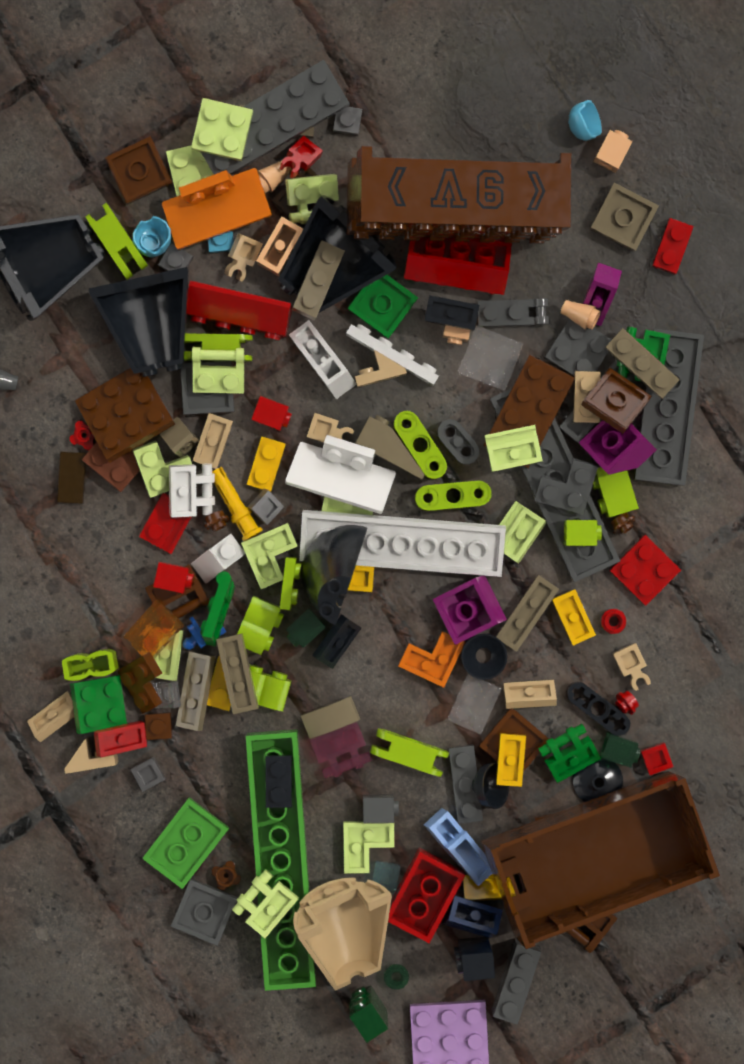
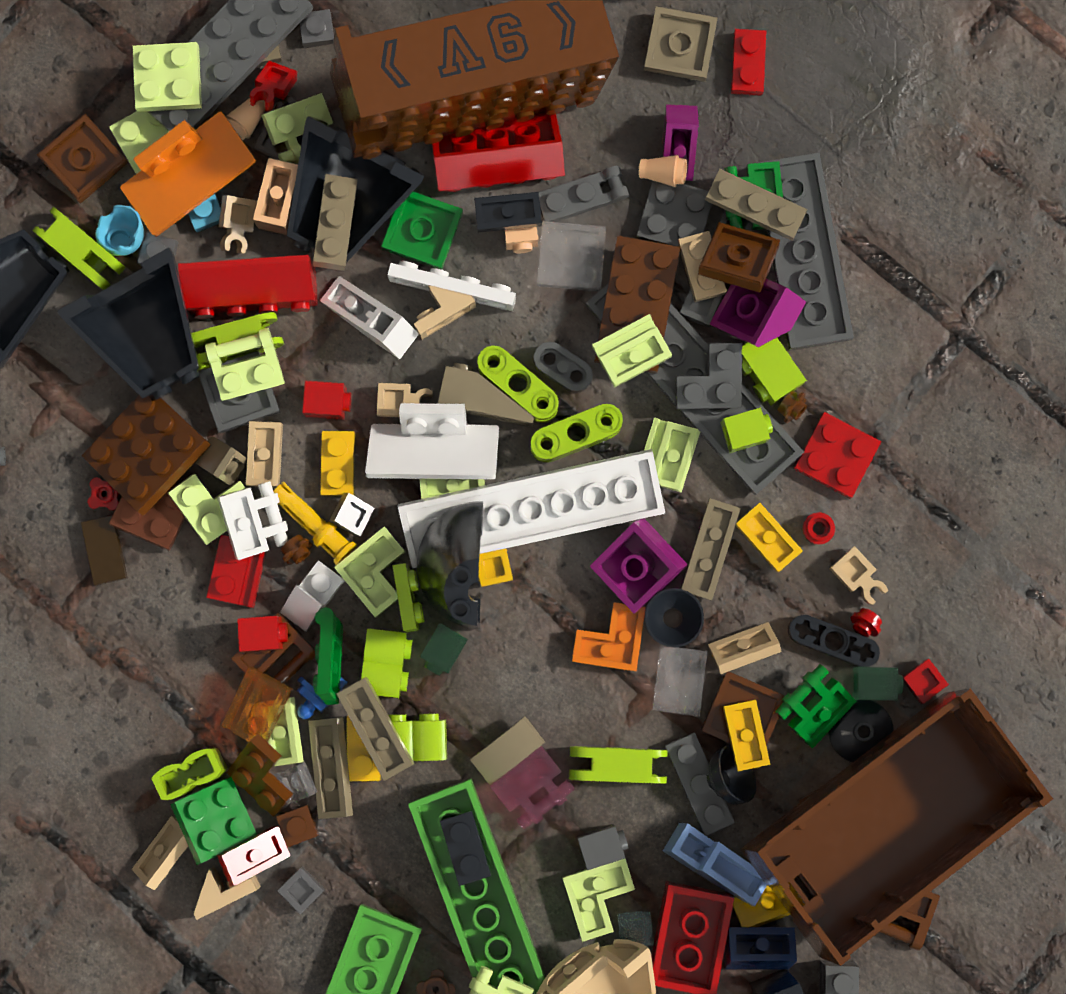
camera: 20 degrees left, 5 degrees down
black plate [312,614,362,669] -> none

